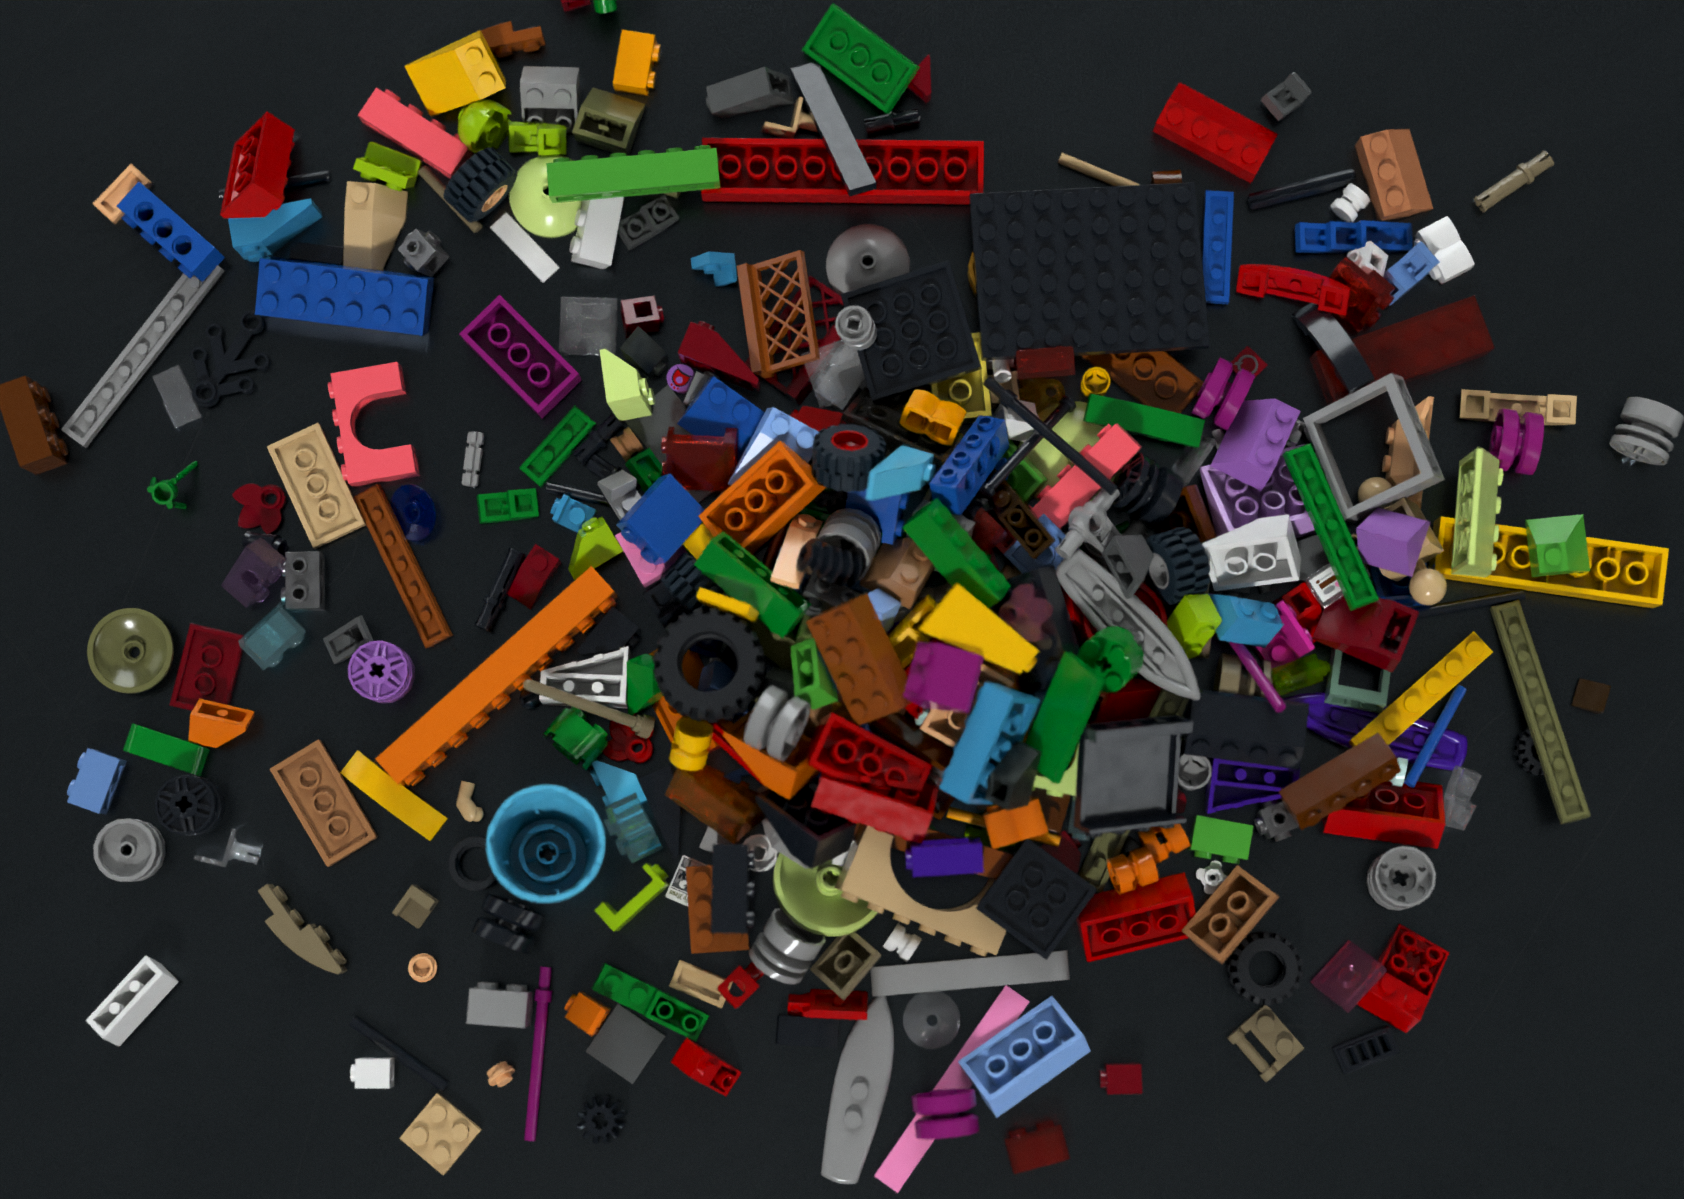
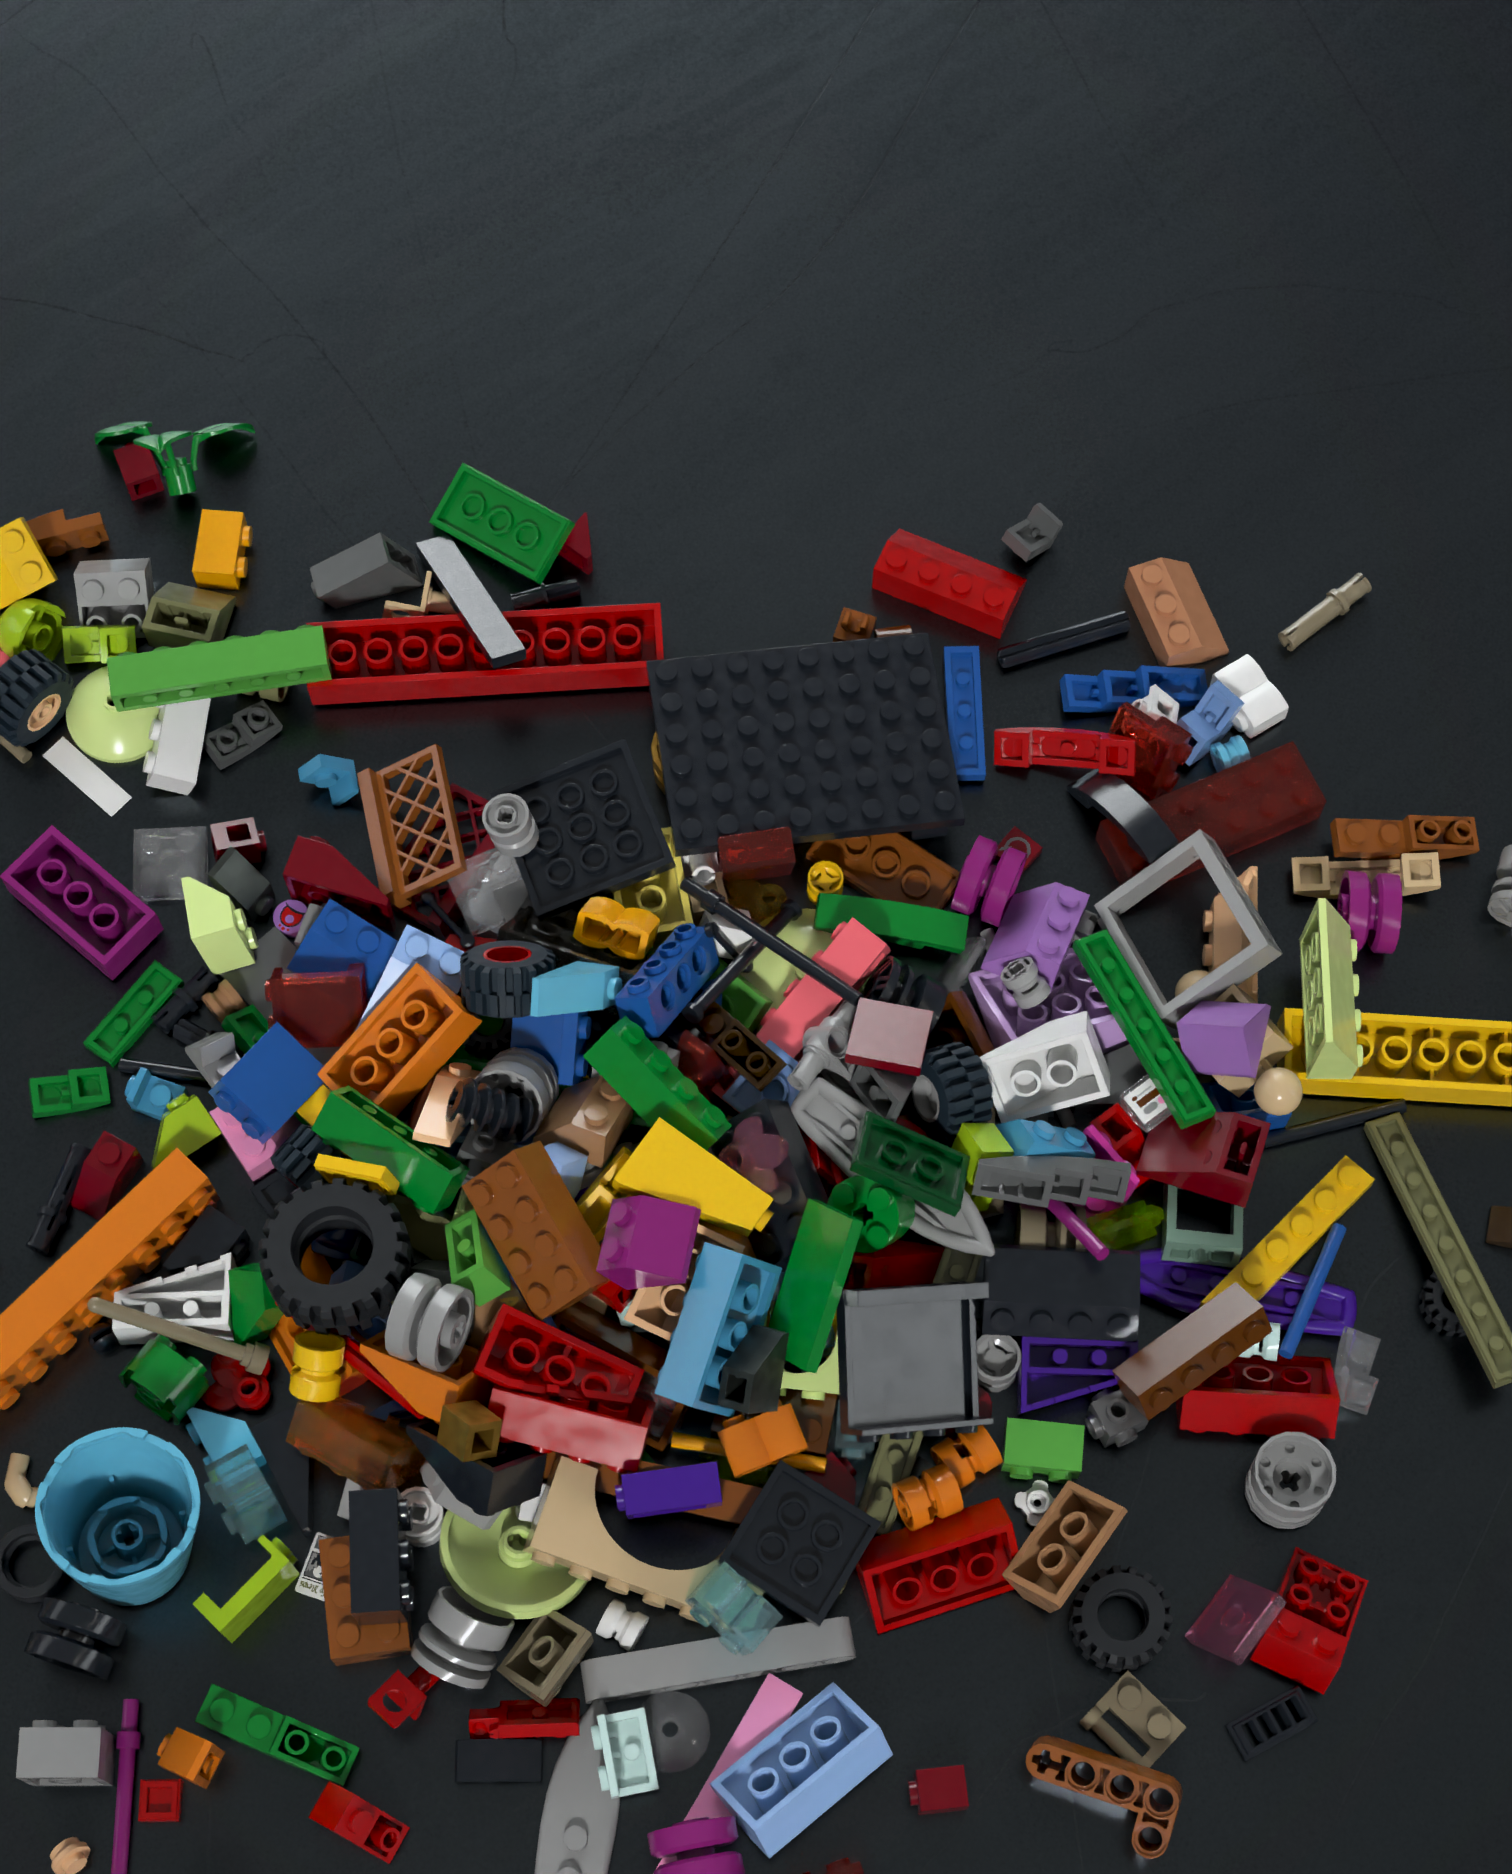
camera: 10 degrees left, 15 degrees down
light grey axle [462,431,484,487] -> none
dark grey tile [585,1003,666,1084] -> none
tan tile [669,960,733,1008] -> none
light grey dish [826,224,910,296] -> none
tan bar [1058,153,1140,186] -> none
white wheel [1330,184,1370,223] -> none
bright green slope [1525,514,1590,577] -> none
none -> red tile [138,1779,183,1822]
none -> black hinge [420,891,475,950]
none -> pearl gold brick [437,1400,503,1462]
none -> light aqua bracket [590,1707,659,1799]
none -> clear light blue brick [685,1561,783,1656]
none -> black hinge [704,922,753,973]
none -> dark orange tile [833,607,877,642]
none -> tile [845,997,934,1077]
none -> dark green tile [850,1110,970,1217]
none -> dark grey slope [972,1155,1131,1208]
none -> light grey wheel [1000,957,1051,1009]
none -> dark orange beam [1026,1735,1183,1859]
none -> medium azure wheel [1210,735,1251,778]
none -> dark orange slope [1330,815,1480,860]

